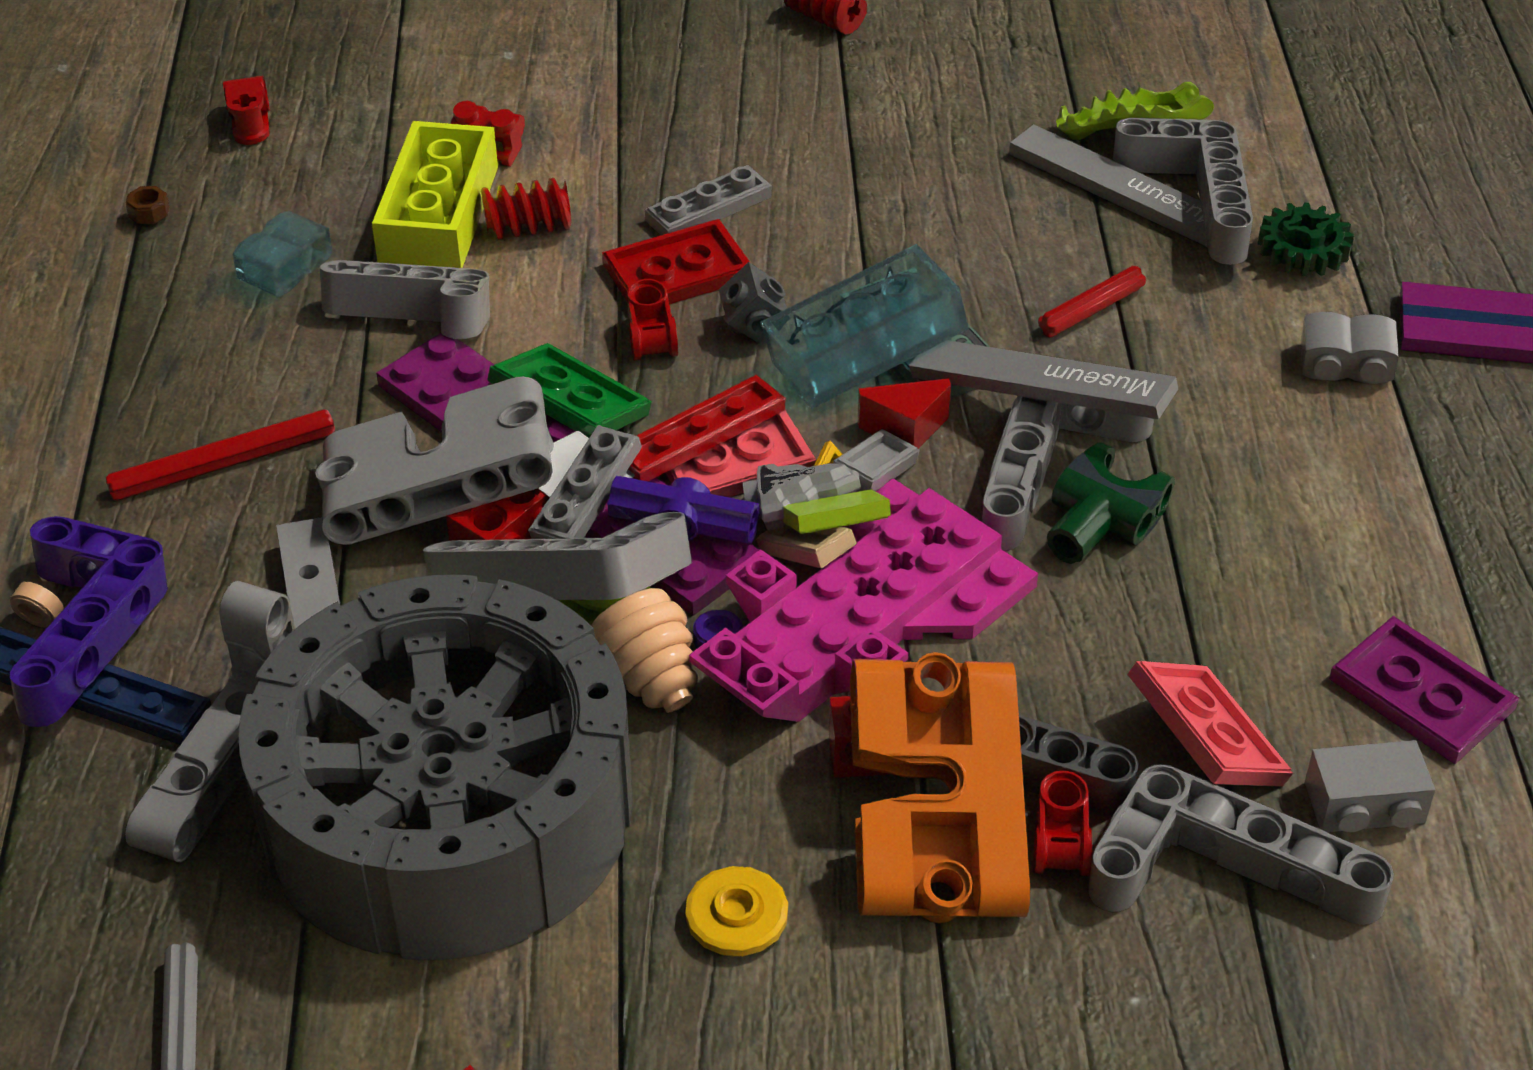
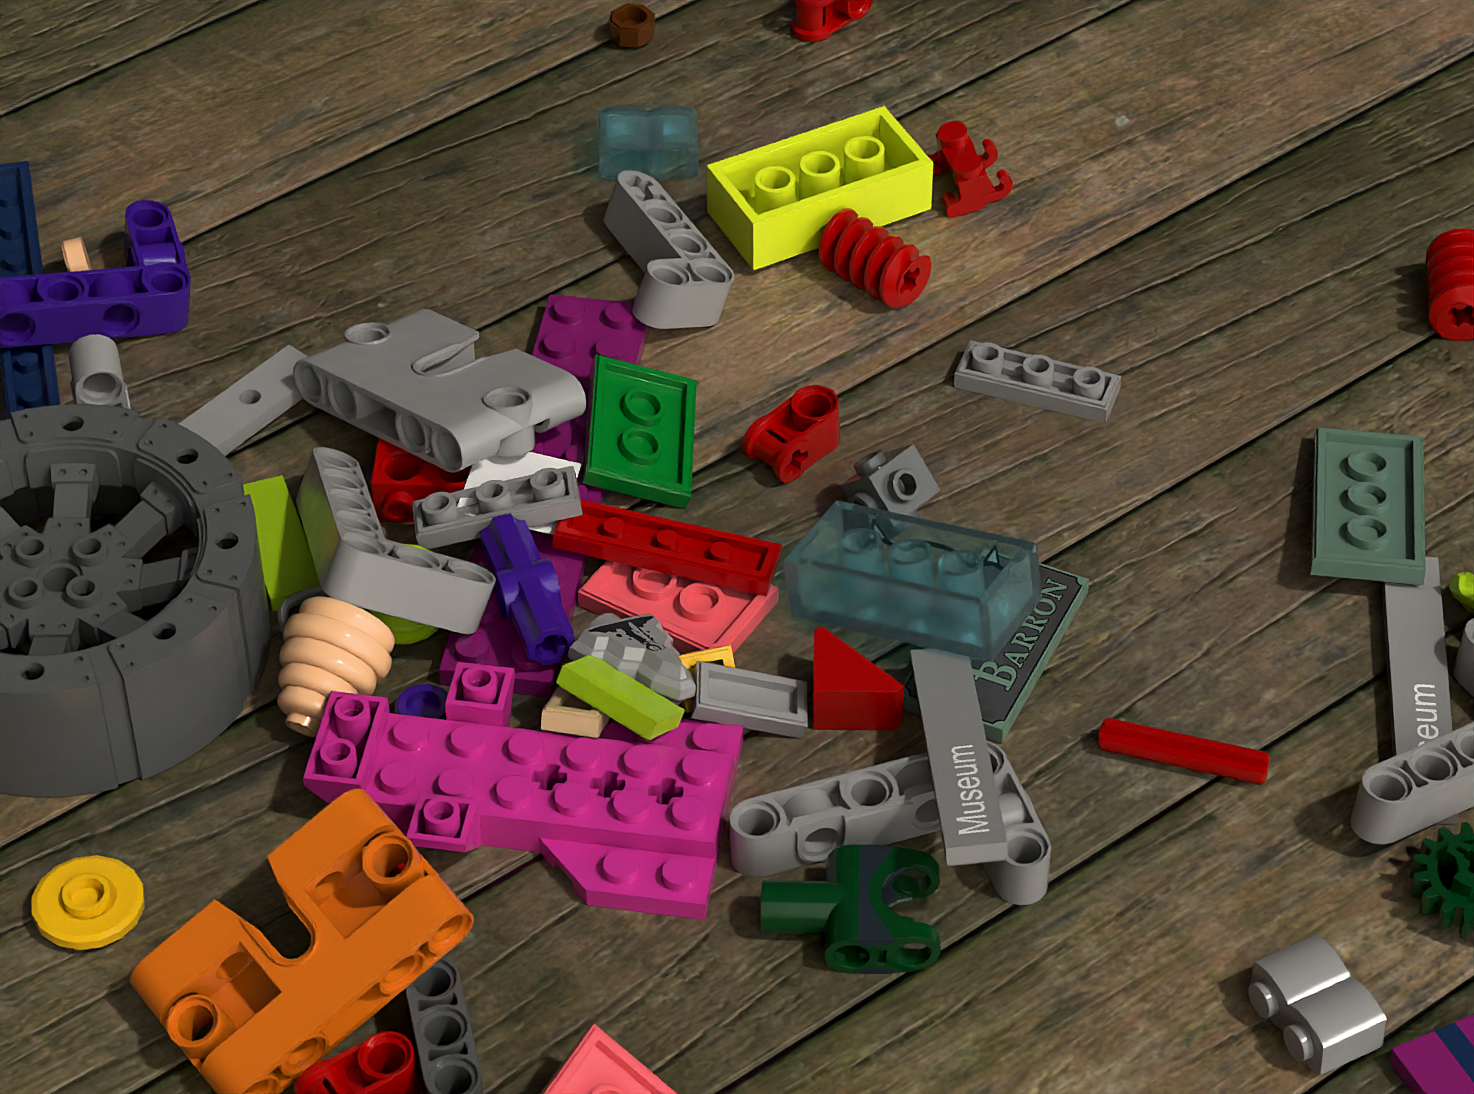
camera: 55 degrees right, 0 degrees up
red axle [106,409,335,501] -> none
red tile [602,219,751,304] -> none
none -> sand green tile [1310,427,1426,585]

